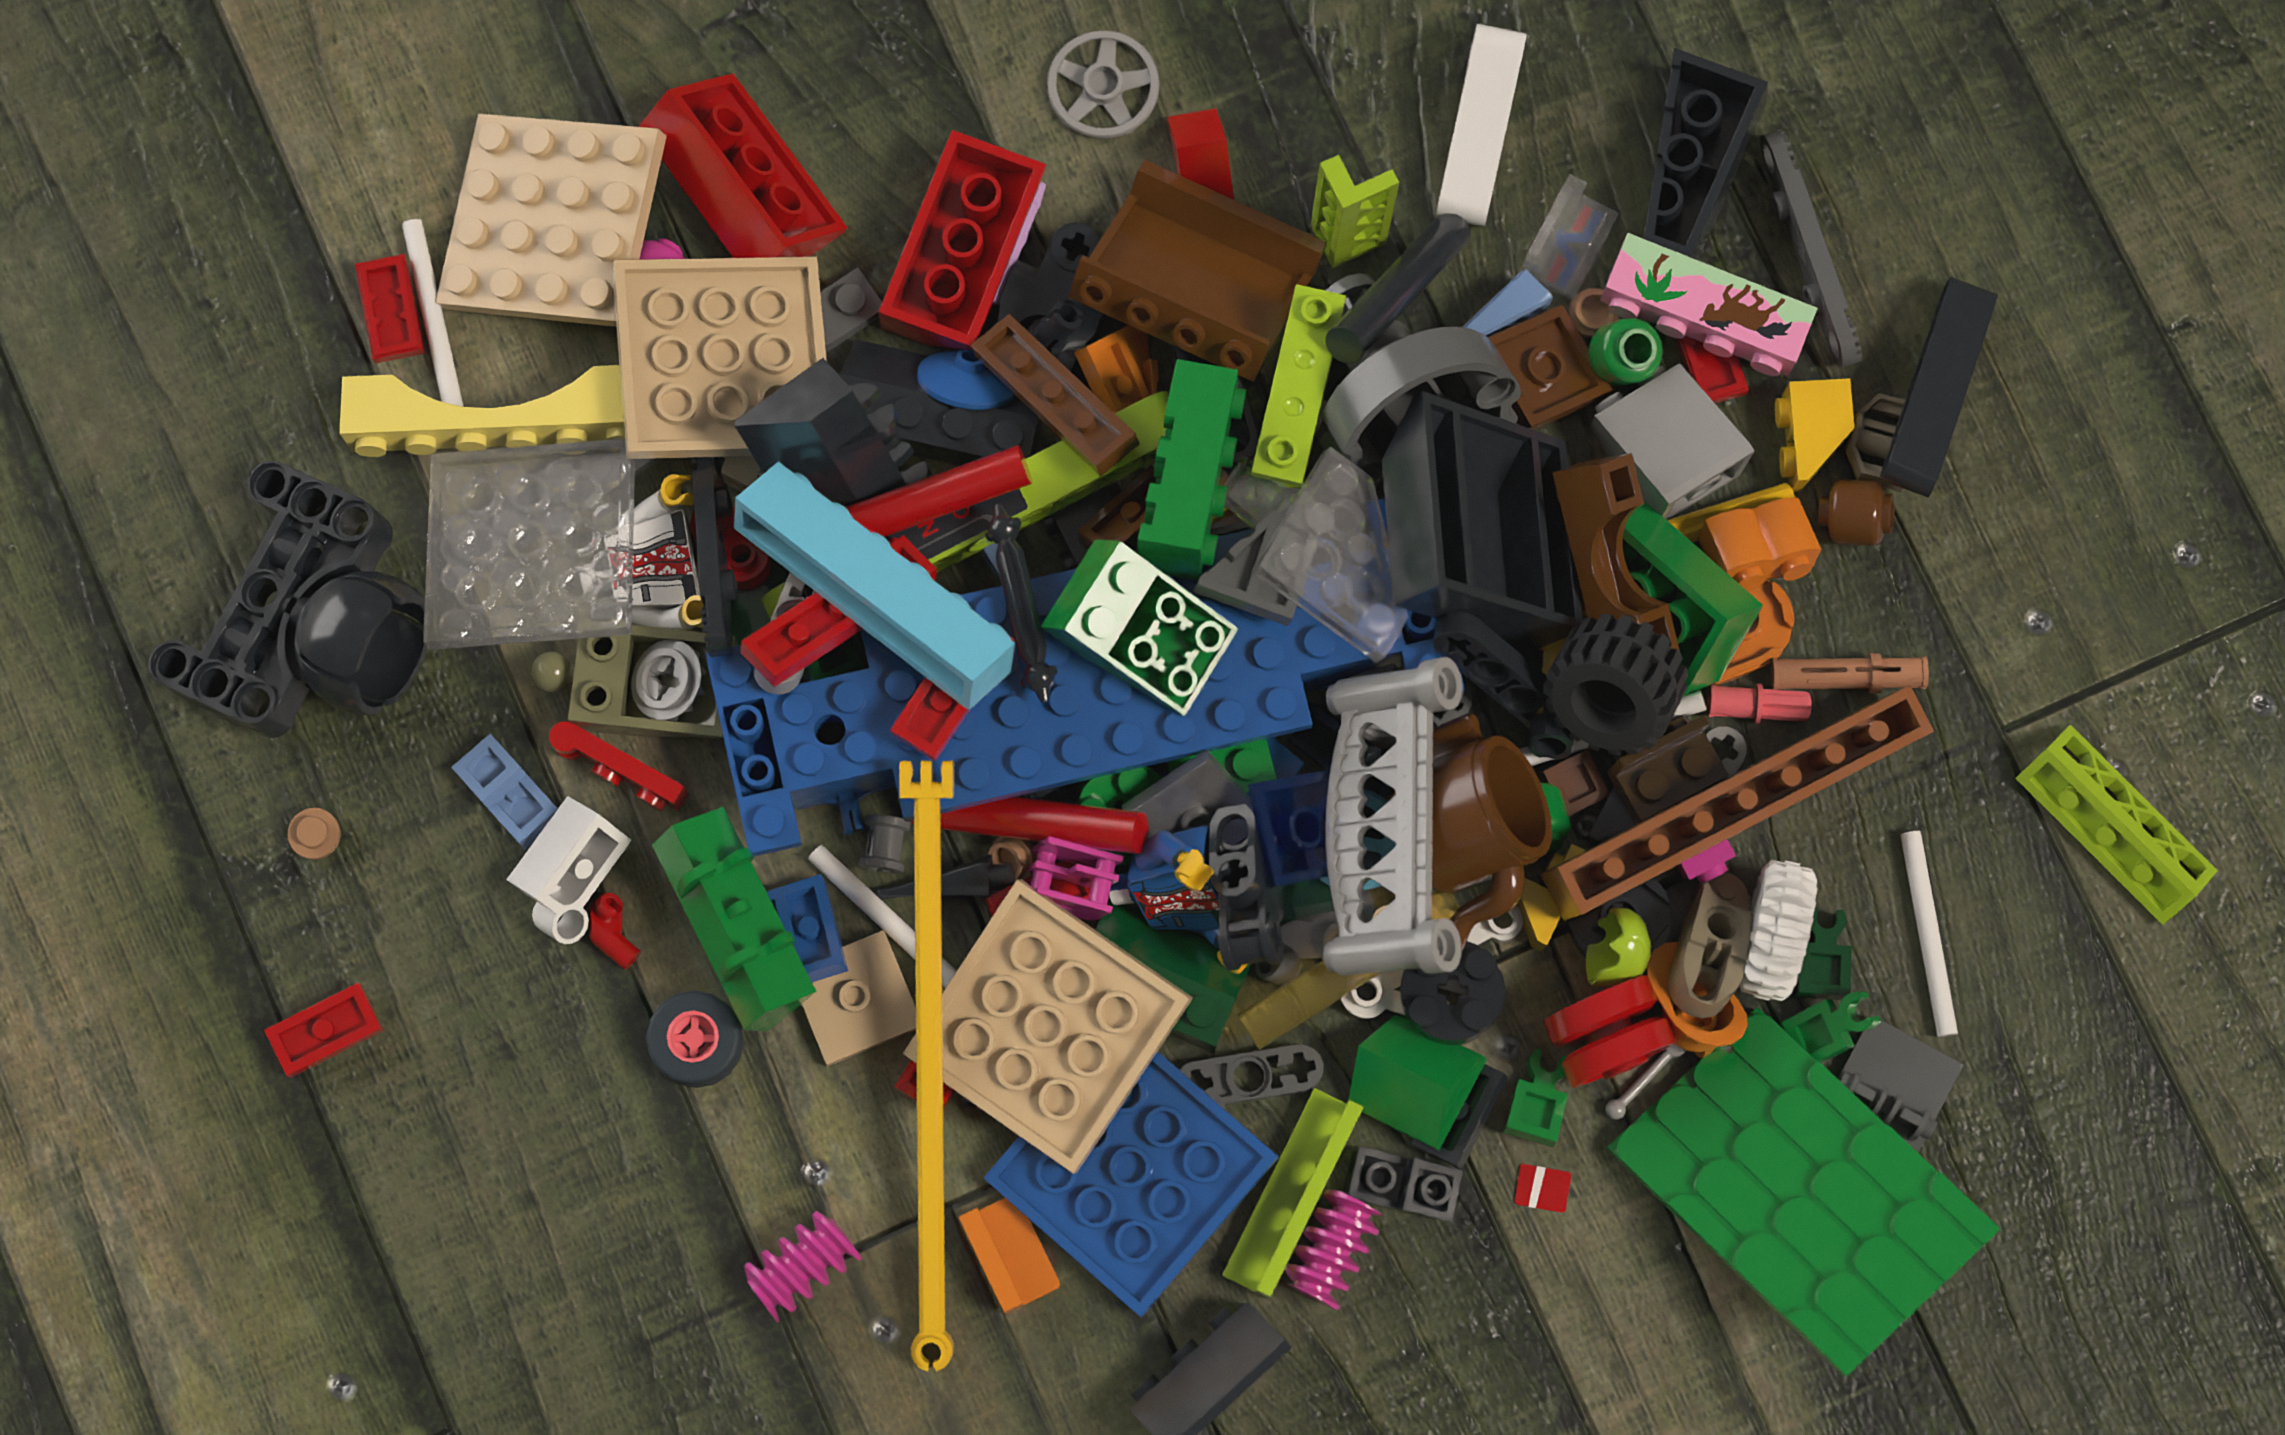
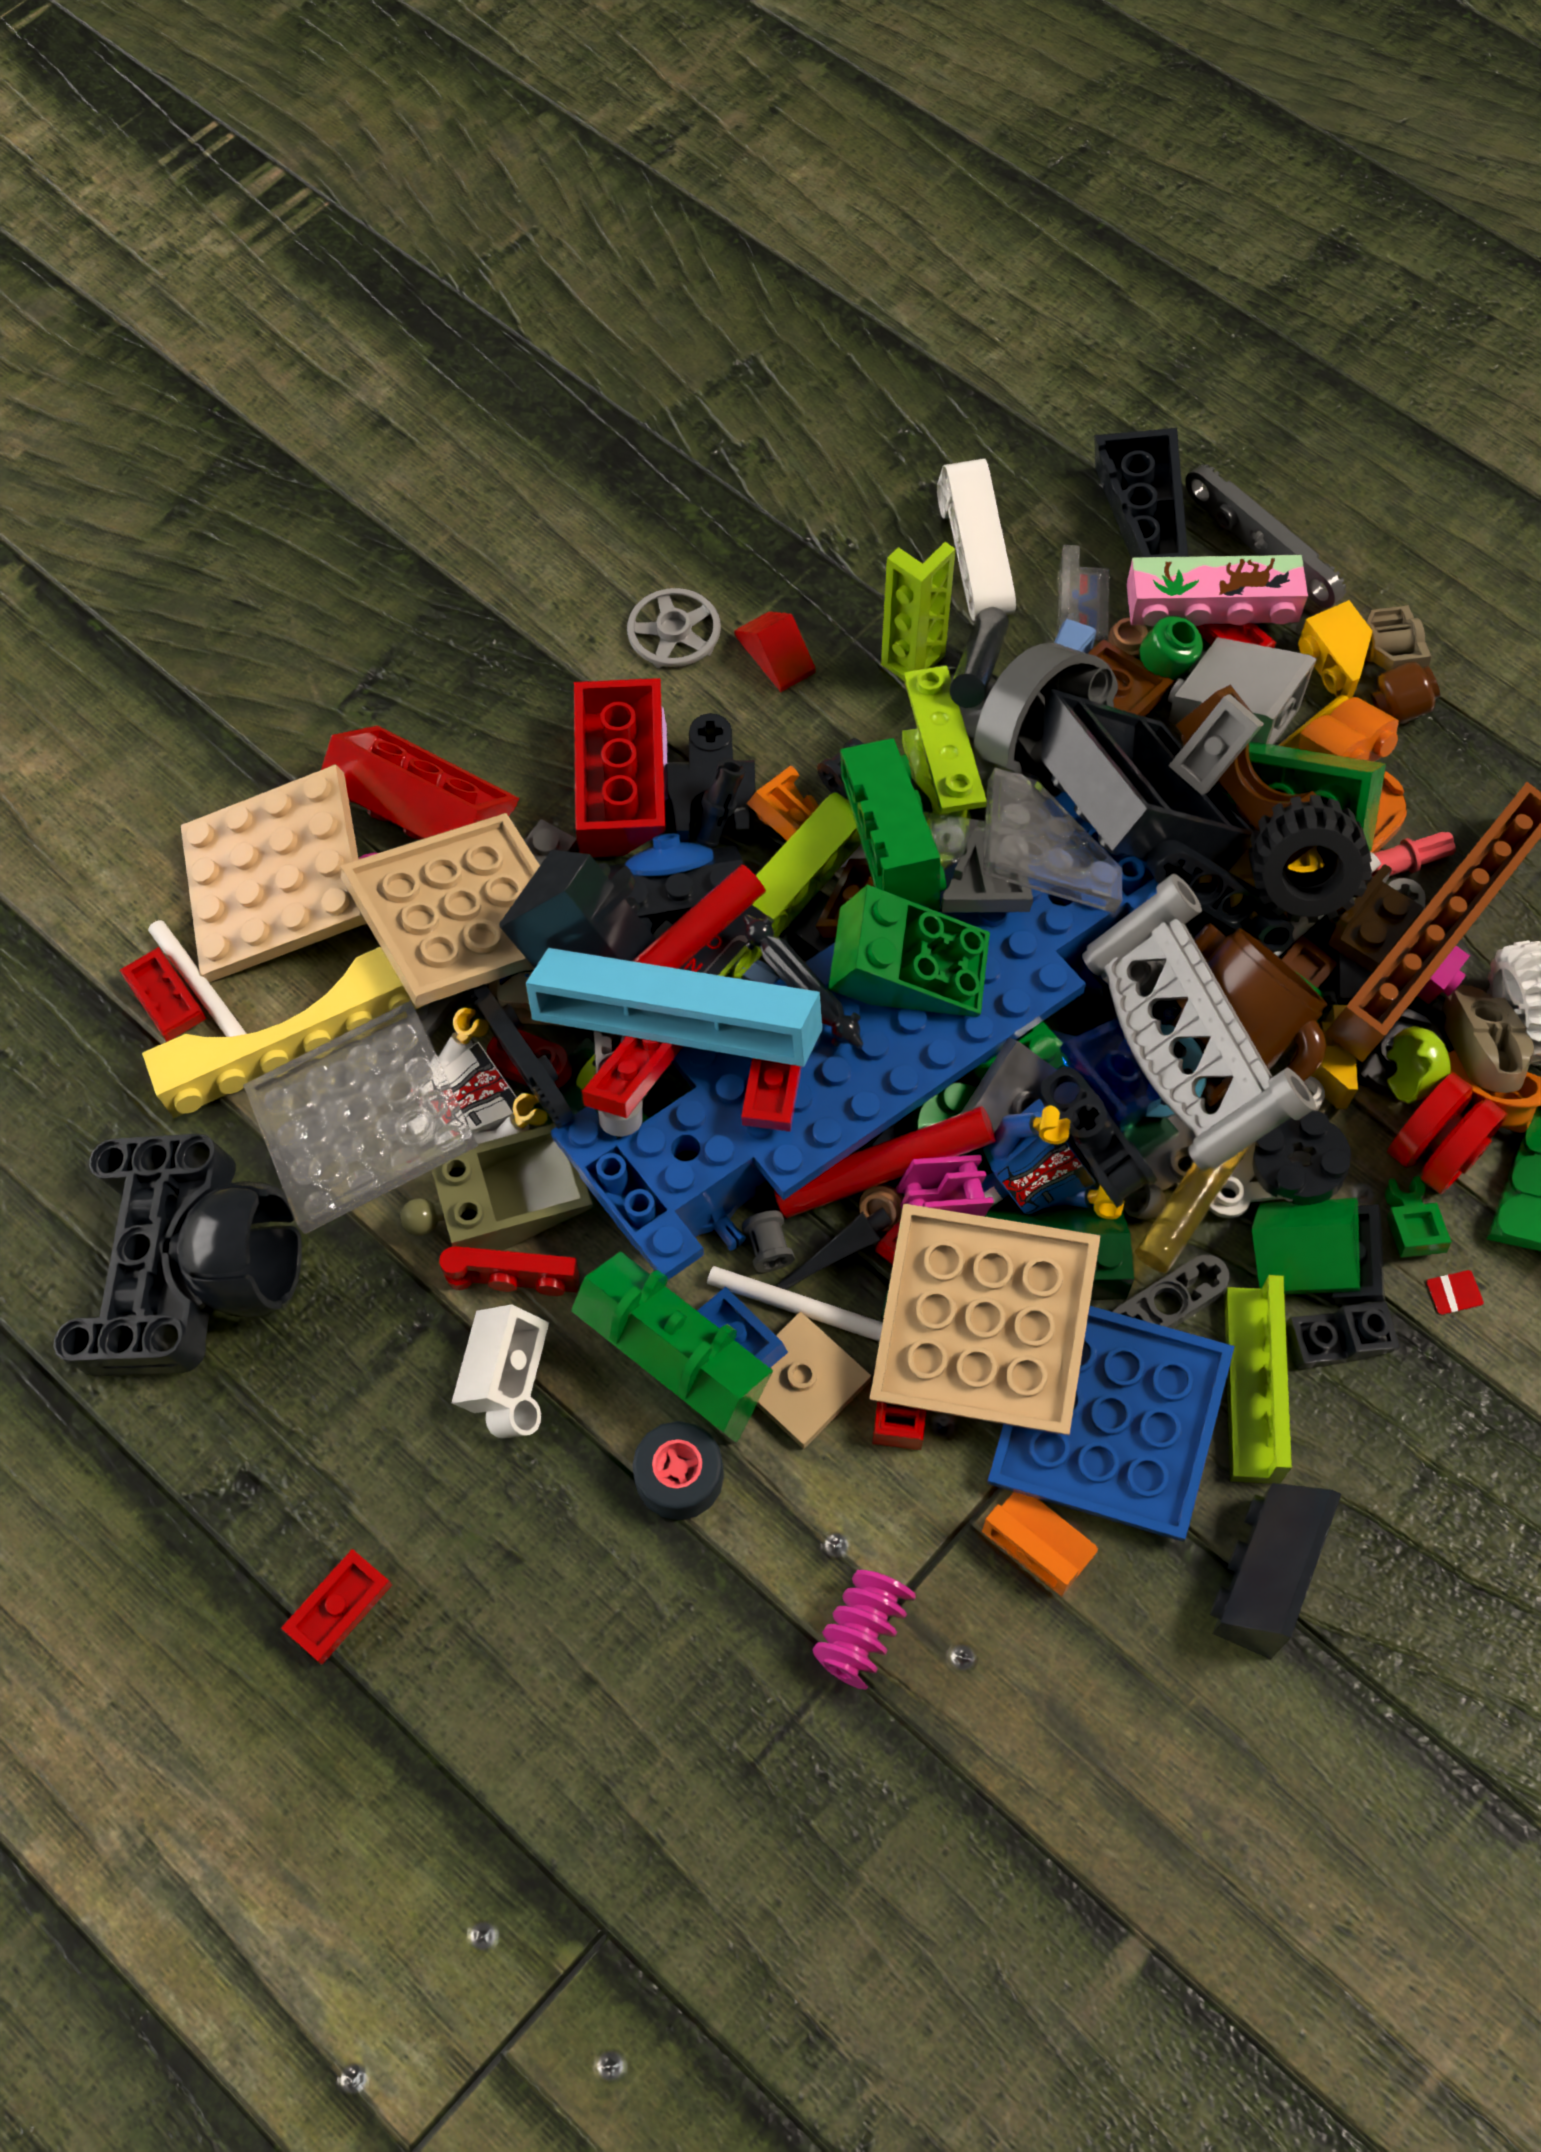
camera: 20 degrees left, 15 degrees down
medium nougat plate [288,808,341,860] -> none
medium blue slope [451,734,558,849] -> none
red arm [589,892,642,970] -> none
light grey gear [631,640,708,721] -> none
yellow hinge [899,760,954,1372] -> none
reddish brown plate [970,314,1140,477] -> none
reddish brown panel [1068,160,1327,382] -> none
dark pink piece [1284,1189,1384,1310] -> none
light grey hinge [1605,1045,1685,1120] -> none
nougat pin [1770,653,1929,693] -> none
black beam [1879,276,1998,498] -> none
none -> light grey plate [1169,694,1264,795]

